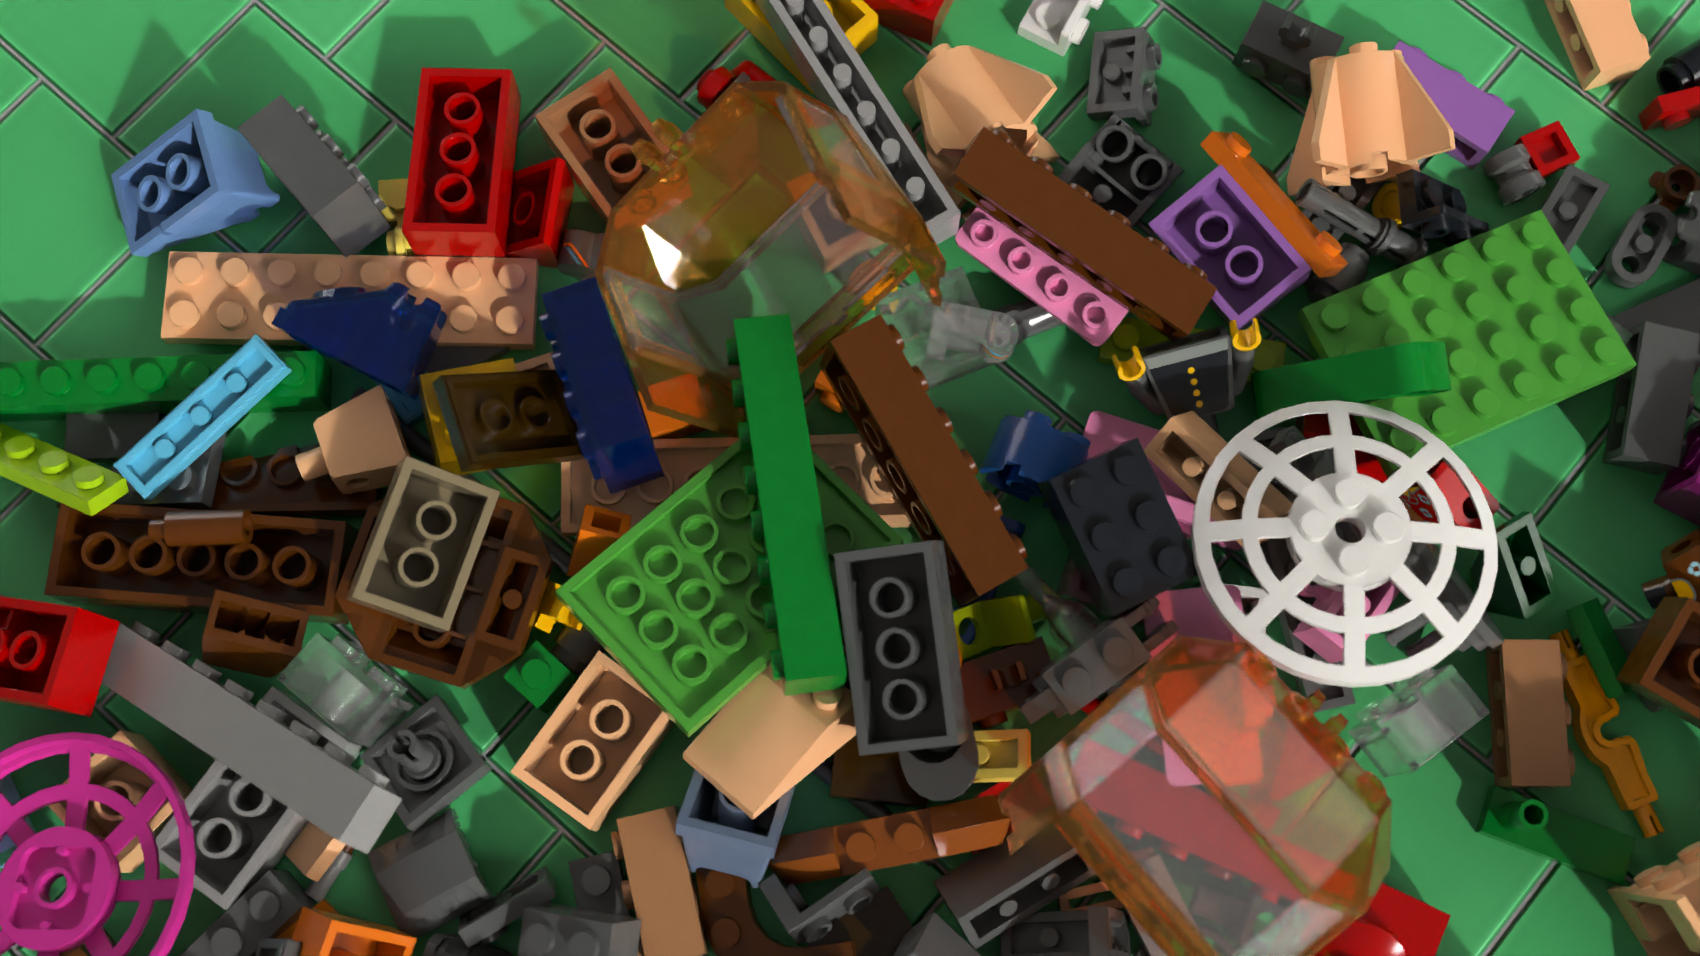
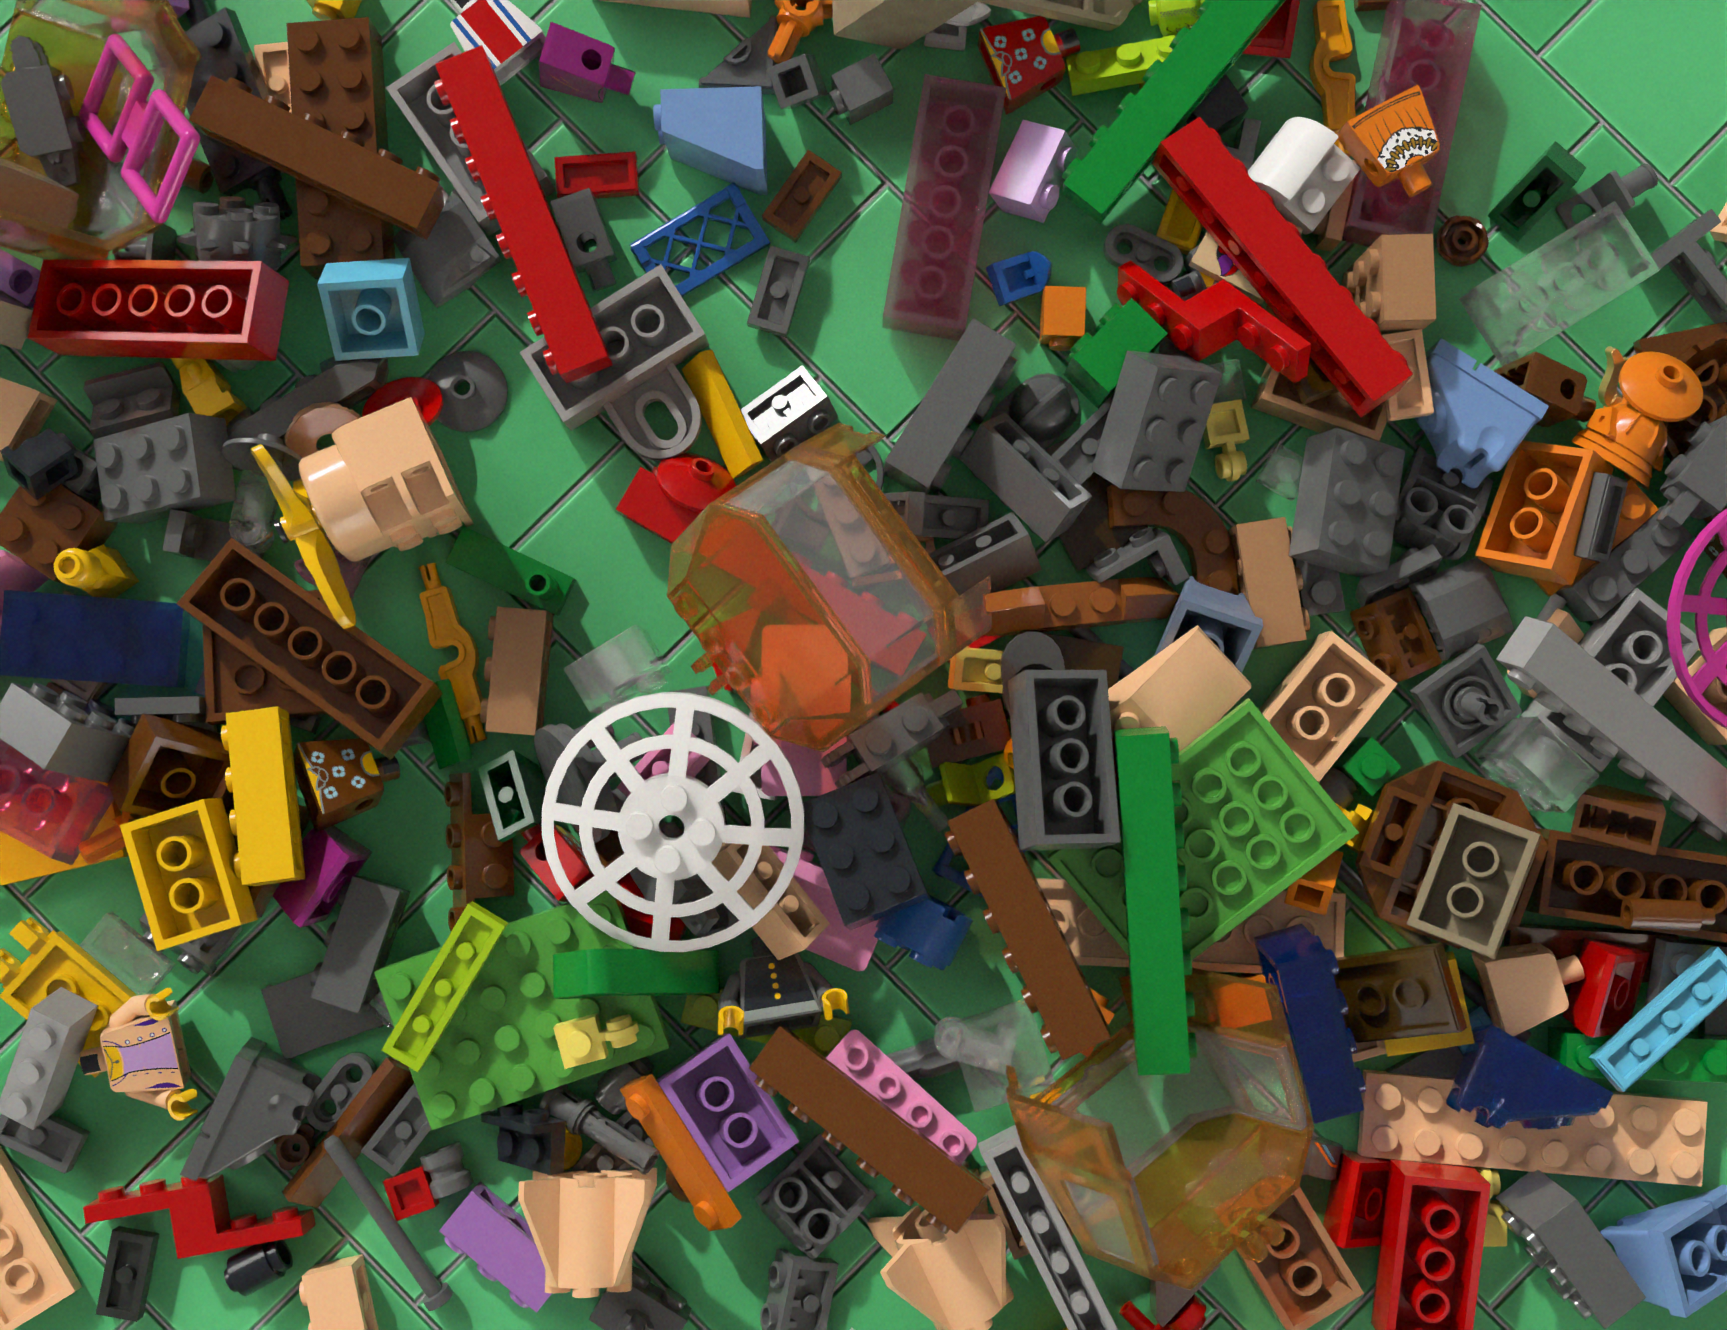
camera: 175 degrees left, 10 degrees up
none -> reddish brown tile [282,1057,414,1208]
none -> dark grey bar [324,1135,454,1311]
none -> lime plate [381,901,508,1072]
none -> reddish brown bracket [444,773,514,931]
none -> light yellow plate [553,1013,639,1069]
none -> reddish brown bracket [1350,587,1442,683]
none -> red slope [1563,937,1650,1038]

